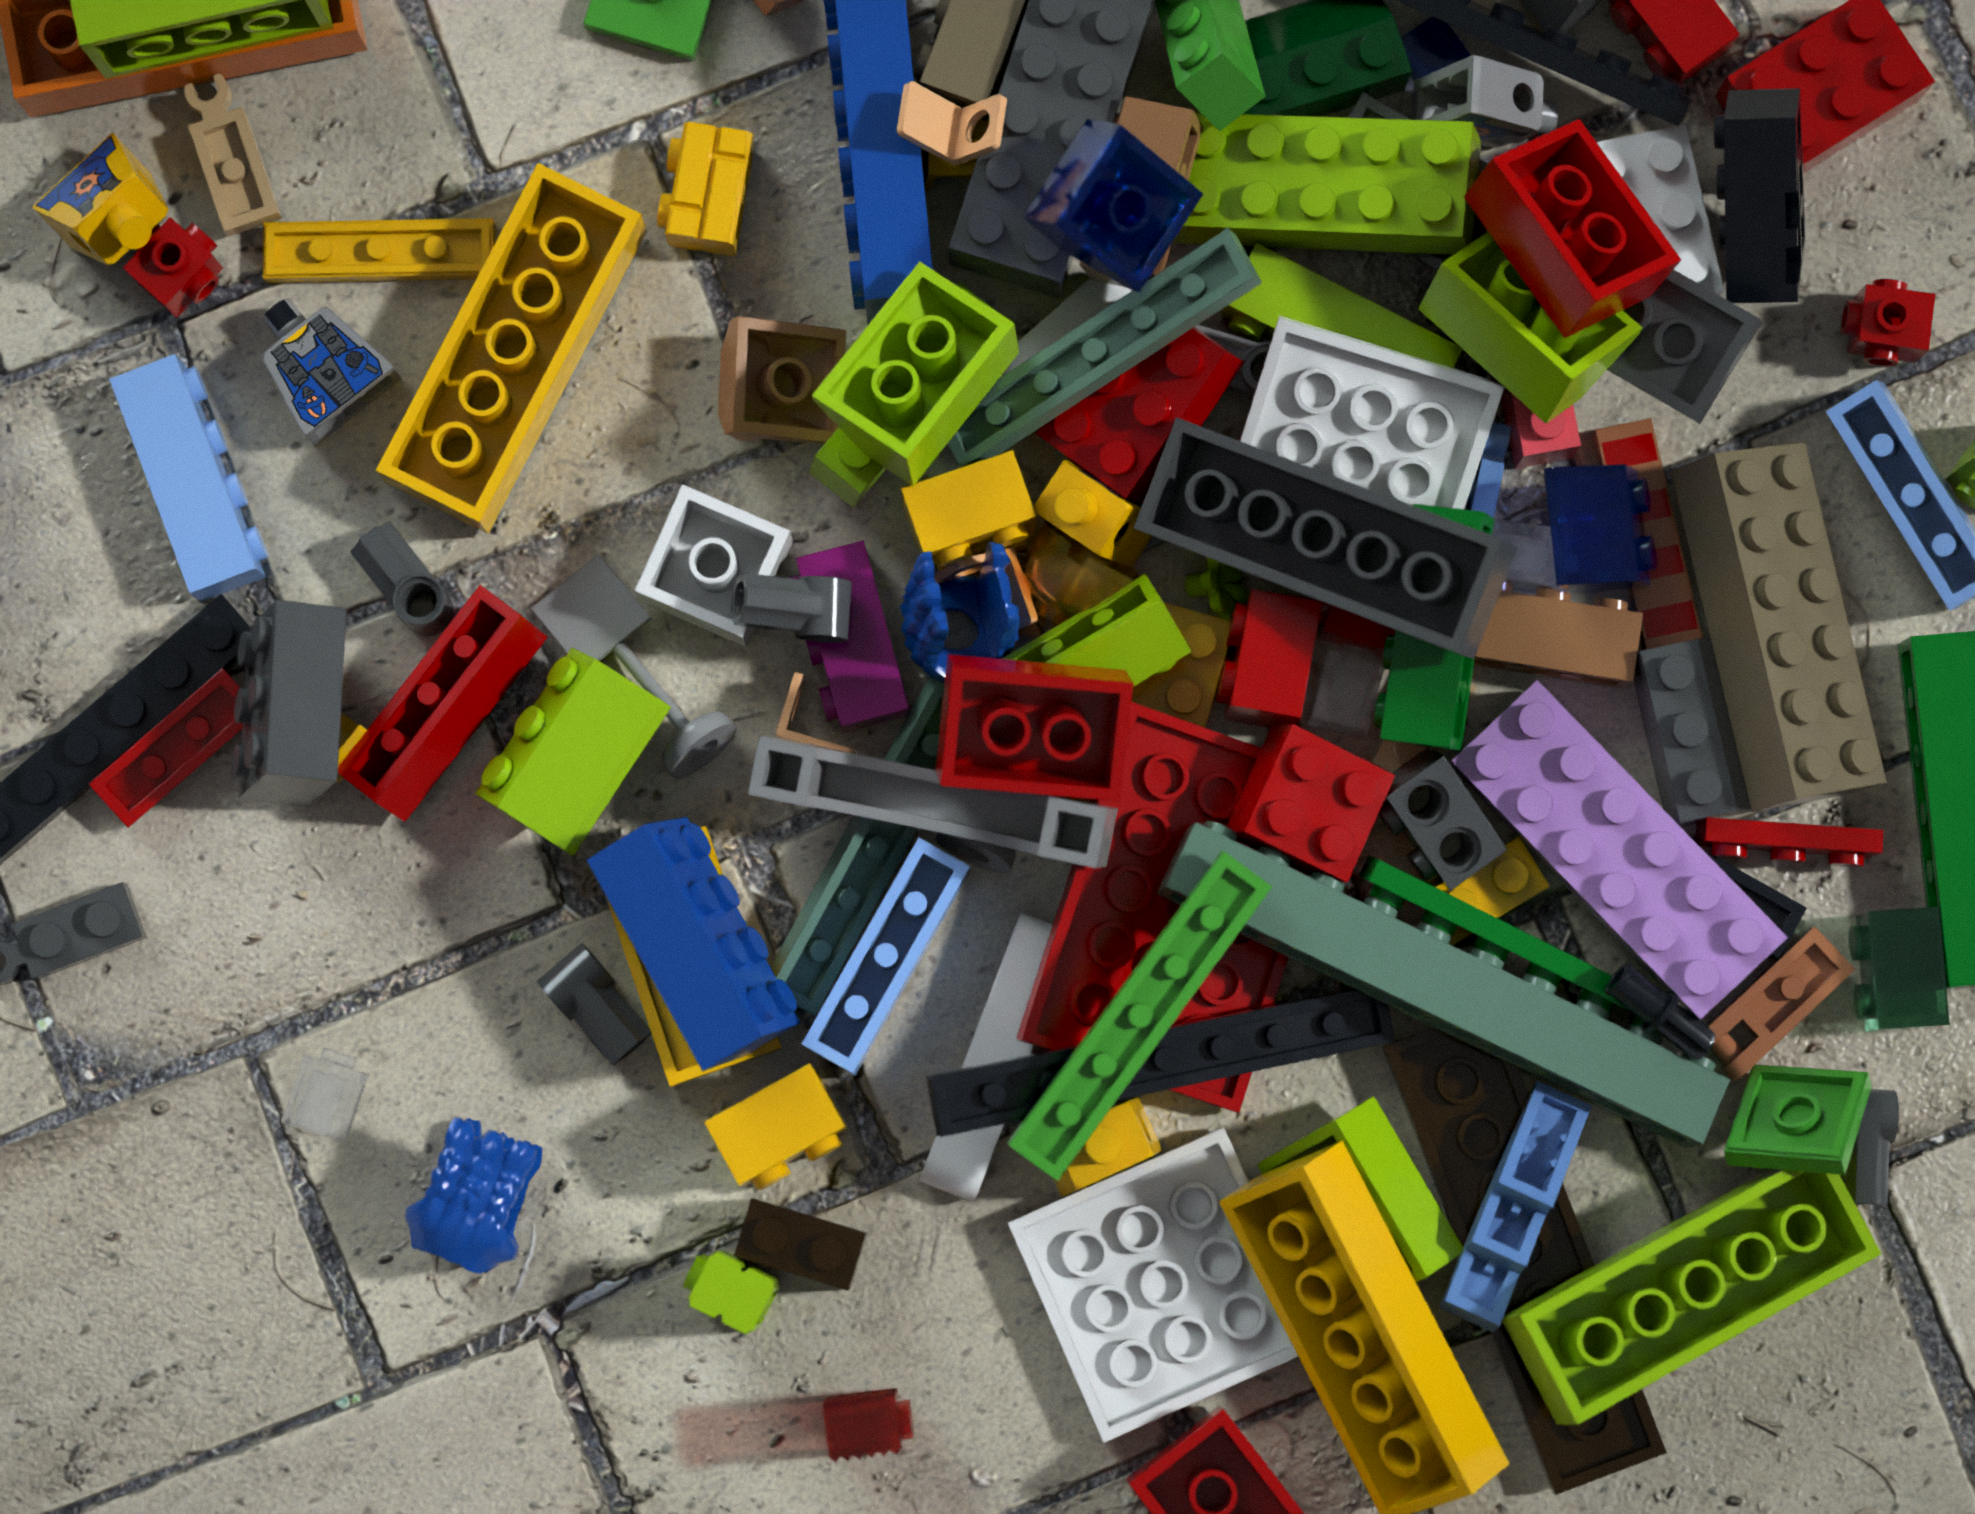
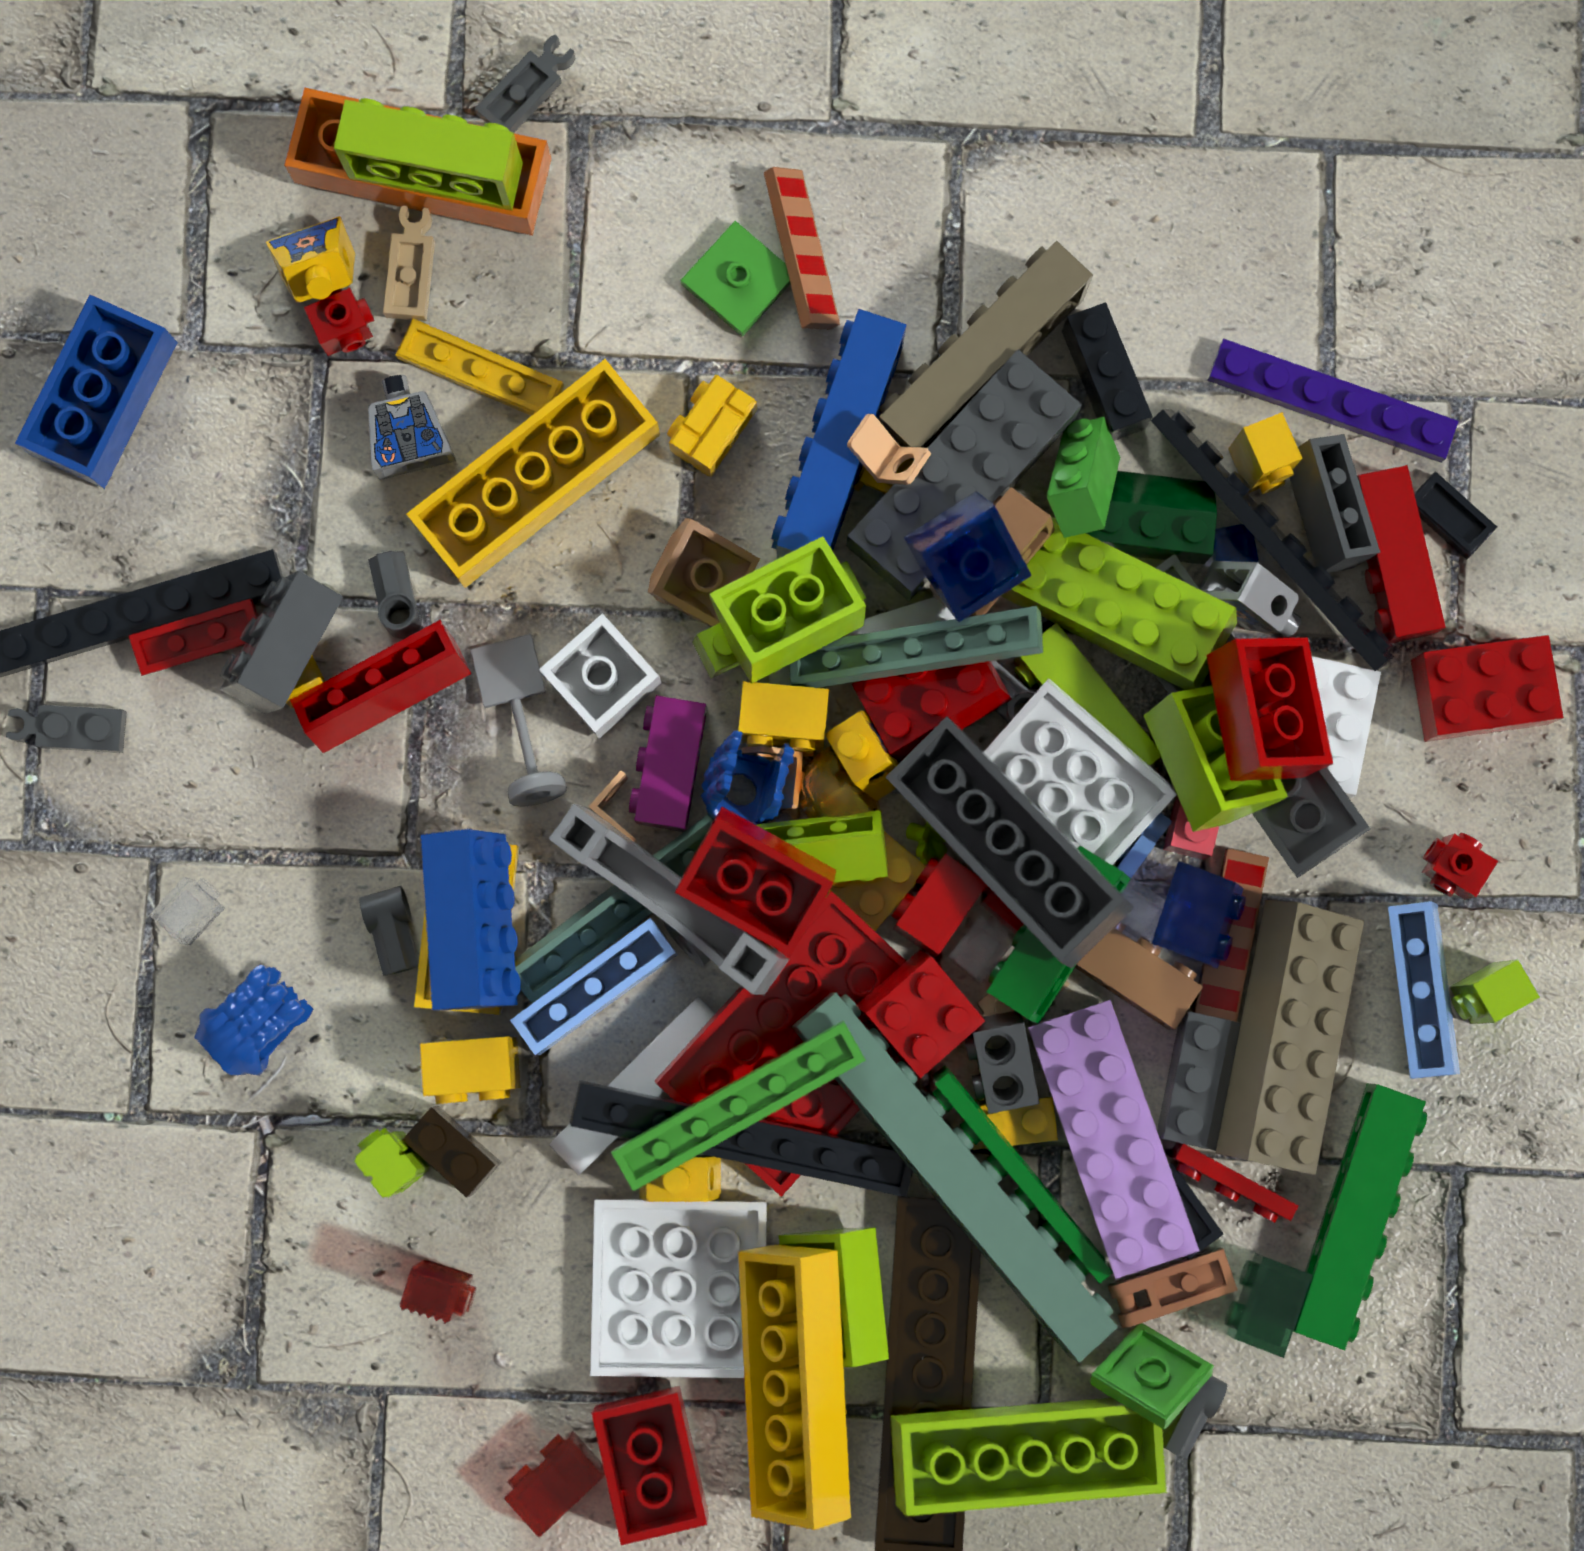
camera: 25 degrees right, 0 degrees up
light blue brick [109,354,268,602] -> none
lime slope [475,647,671,856] -> none
dark grey piece [731,573,852,643] -> none
medium blue slope [1439,1081,1592,1333] -> none
black axle [1604,962,1716,1061] -> none
black wedge [1714,88,1806,303] -> none

